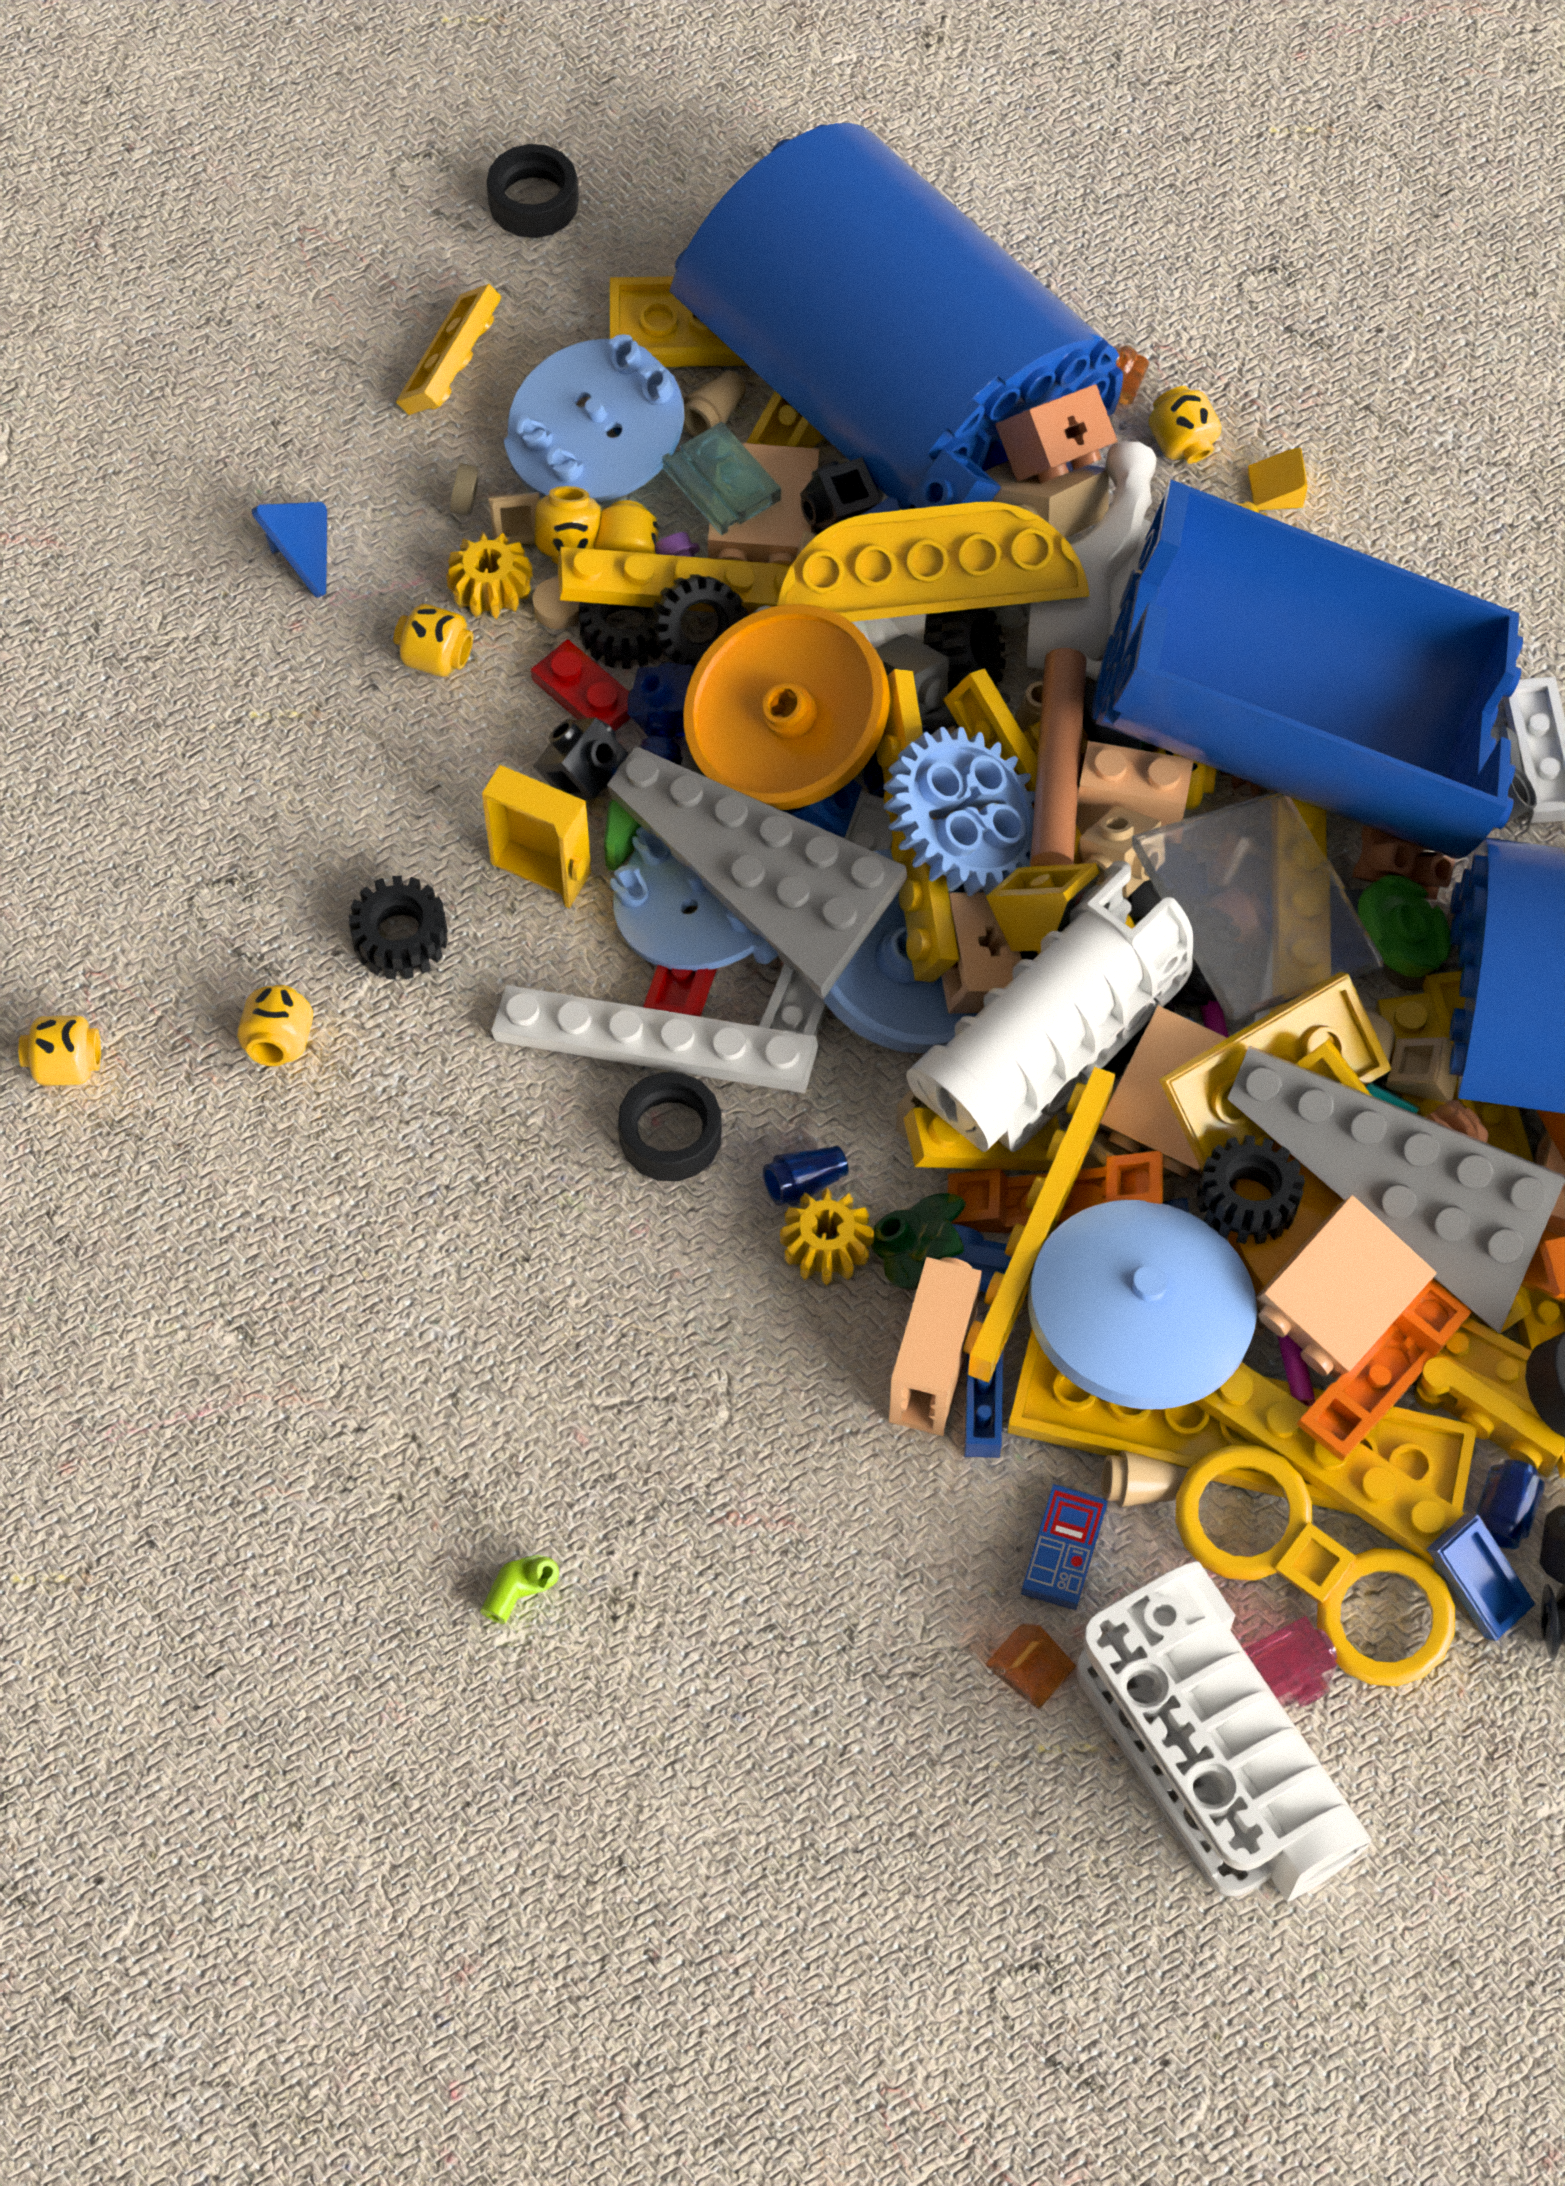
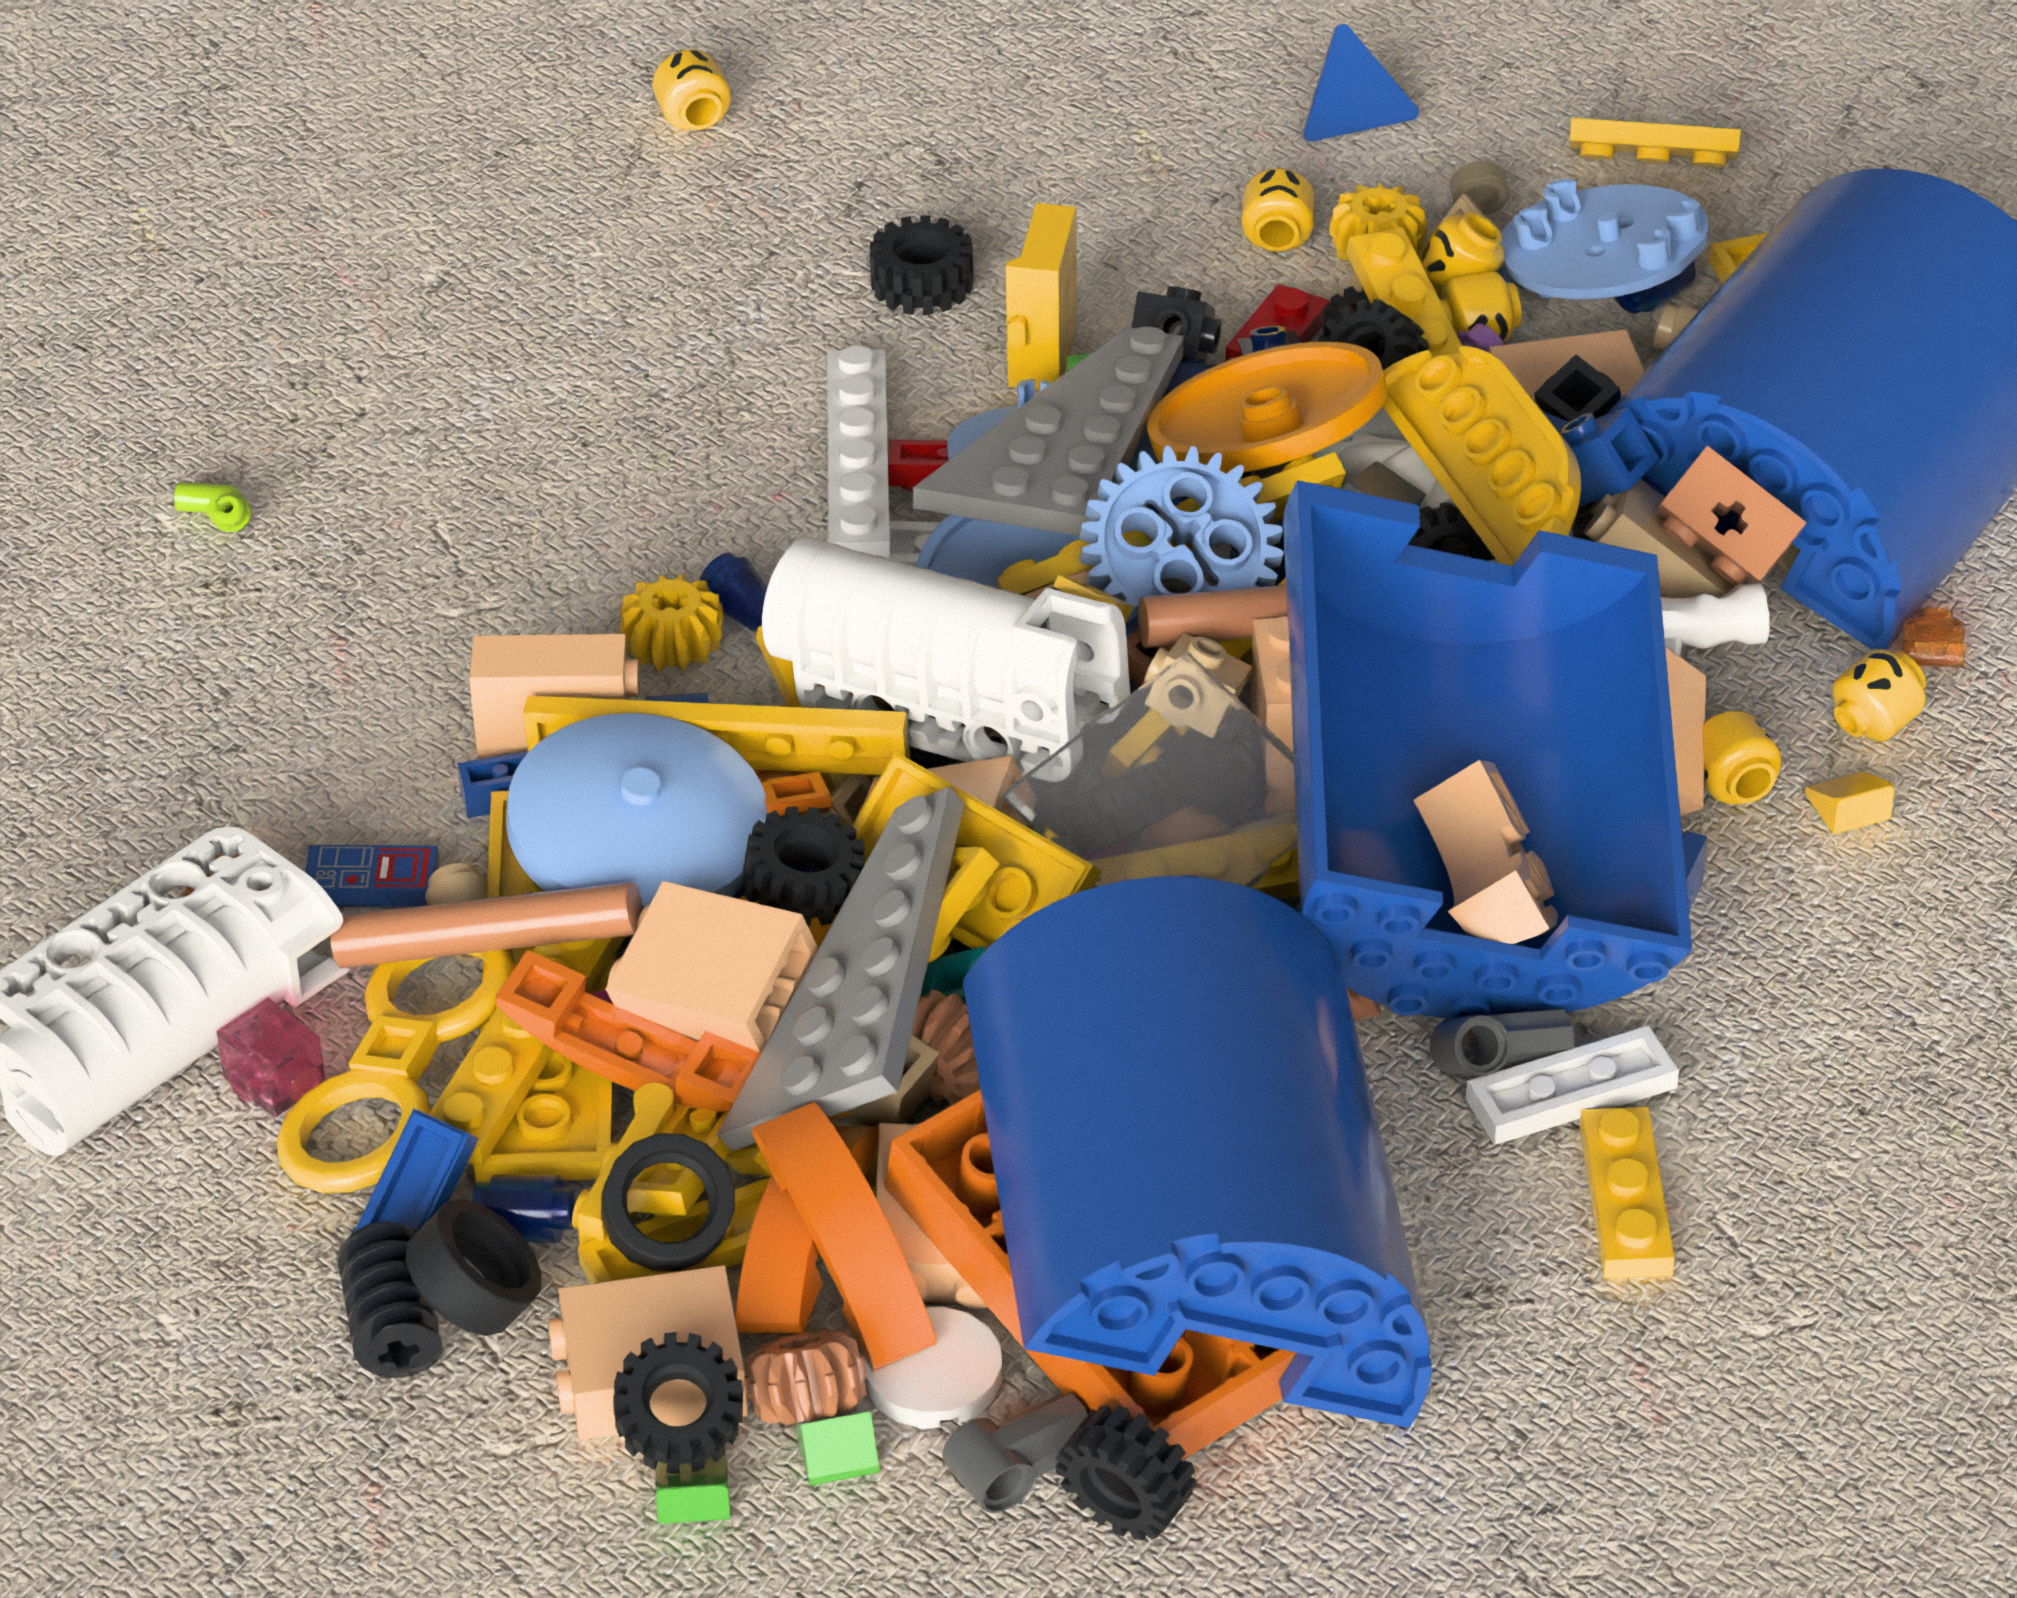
camera: 75 degrees right, 20 degrees down
yellow head [237,985,314,1066] -> none
black tyre [486,144,579,238] -> none
black tyre [618,1072,722,1182] -> none
clear light blue plate [662,421,781,536] -> none
dark green plate [871,1193,966,1290] -> none
none -> piece [330,882,643,968]
none -> light nougat brick [1413,760,1558,944]

